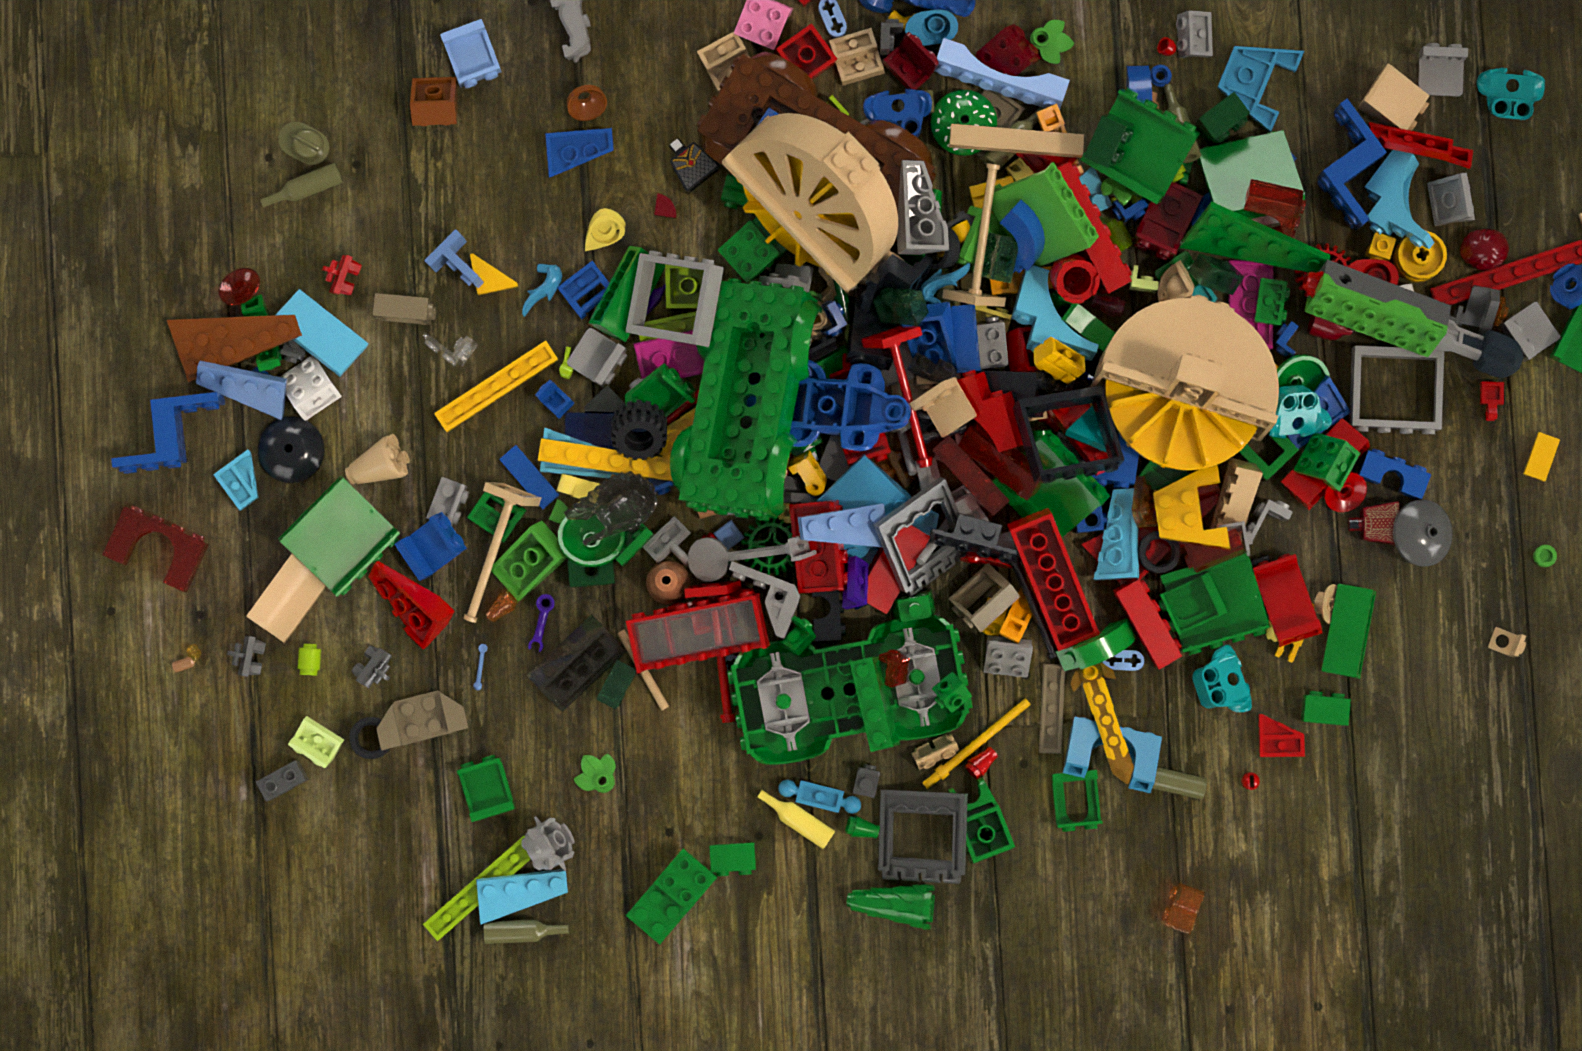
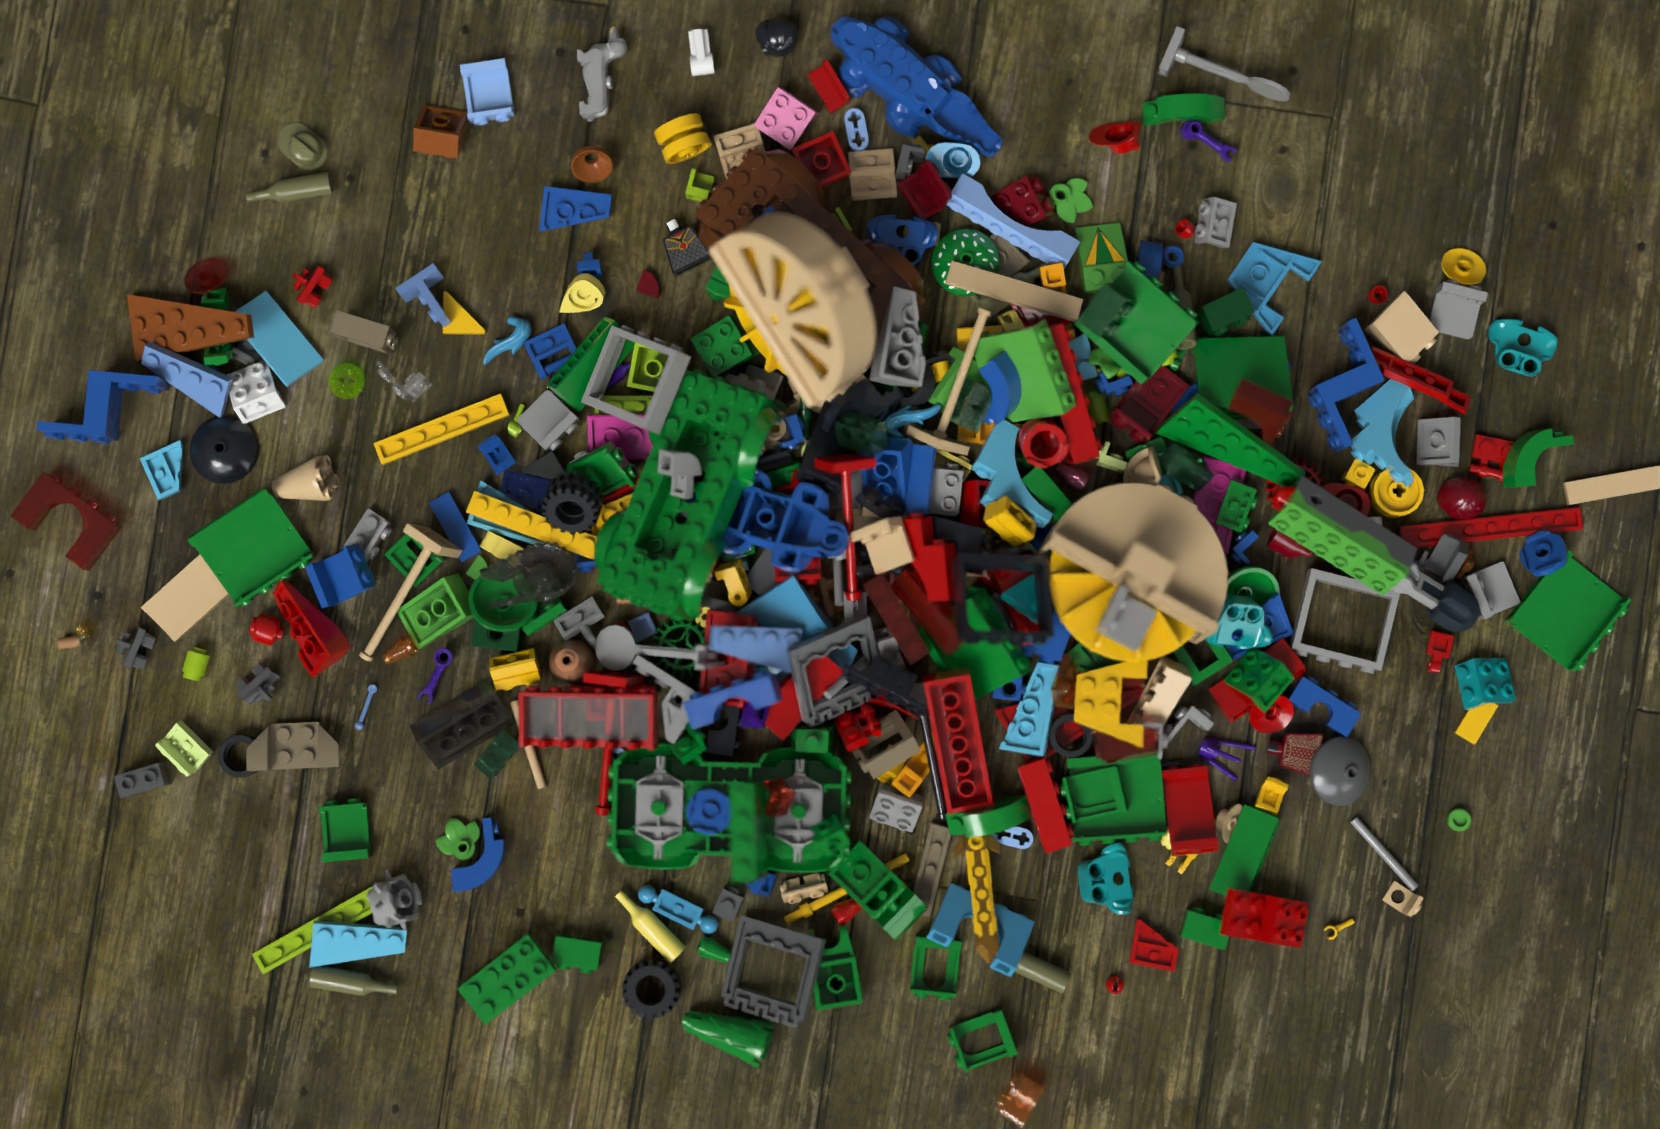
camera: 10 degrees right, 0 degrees up
none -> red head [248,613,284,646]
none -> clear neon green gear [328,363,365,399]
none -> blue arch [451,817,506,892]
none -> yellow brick [489,648,541,691]
none -> blue tile [577,252,602,279]
none -> black tyre [622,959,681,1019]
none -> yellow wheel [654,113,712,164]
none -> light grey brick [658,449,701,499]
none -> blue arch [683,671,783,729]
none -> lime panel [685,168,714,202]
none -> blue tile [686,788,730,835]
none -> blue tile [746,872,777,897]
none -> green piece [828,841,928,941]
none -> red plate [833,702,882,752]
none -> green panel [946,1008,1017,1073]
none -> bright green slope [1075,223,1128,295]
none -> light grey bracket [1095,585,1157,652]
none -> dark purple plant [1198,736,1256,781]
none -> red piece [1220,888,1309,948]
none -> yellow bracket [1254,777,1289,817]
none -> yellow hand [1323,918,1354,940]
none -> light grey bar [1350,816,1419,891]
none -> red hinge [1368,285,1388,305]
none -> yellow dish [1441,248,1486,285]
none -> teal bracket [1454,658,1516,710]
none -> red plate [1468,435,1515,482]
none -> green arch [1503,429,1574,488]

